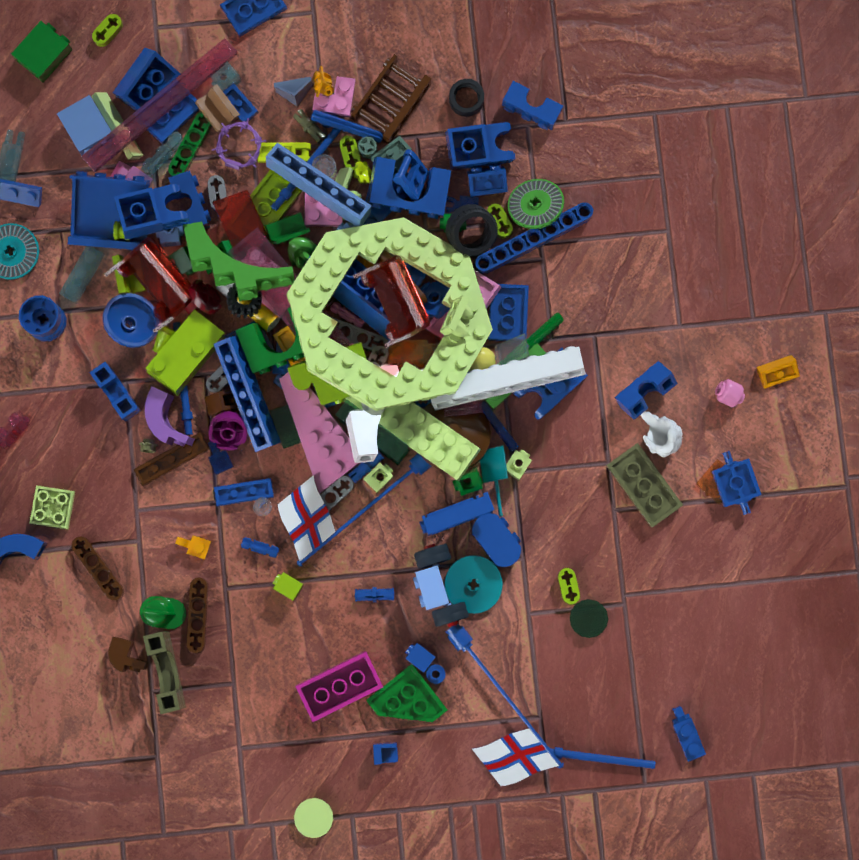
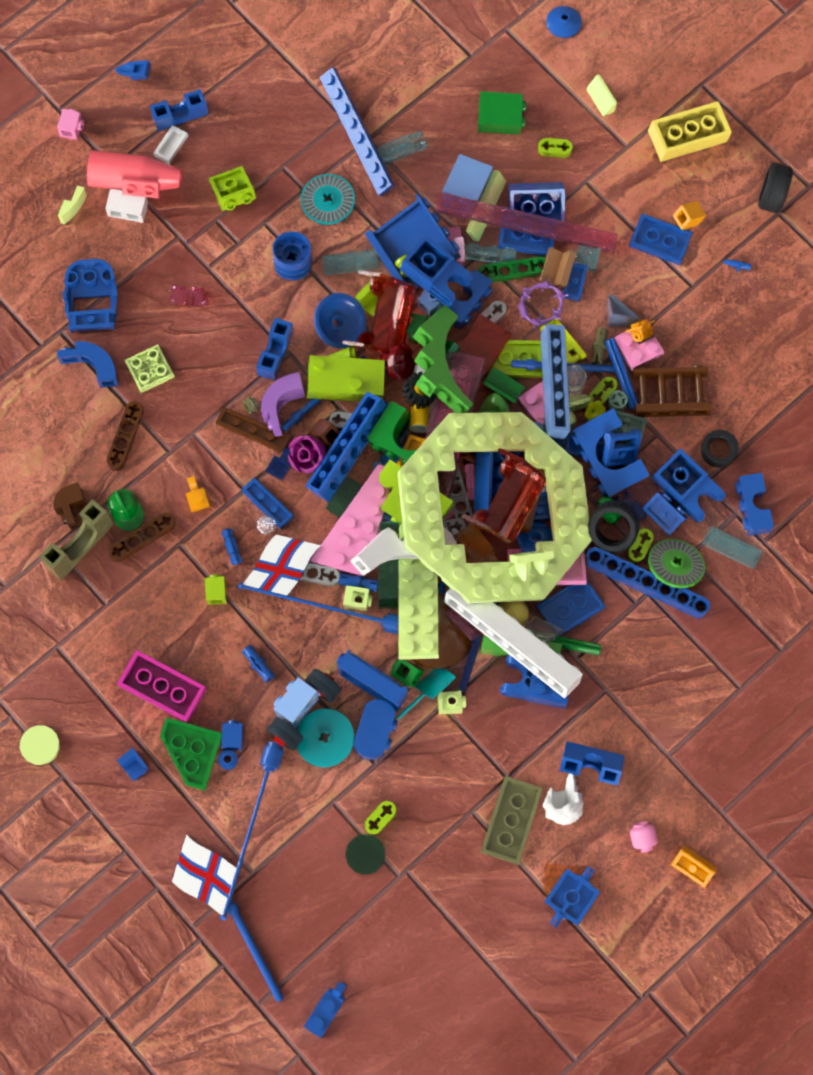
camera: 55 degrees right, 10 degrees down
none -> clear light blue plate [702,526,763,569]

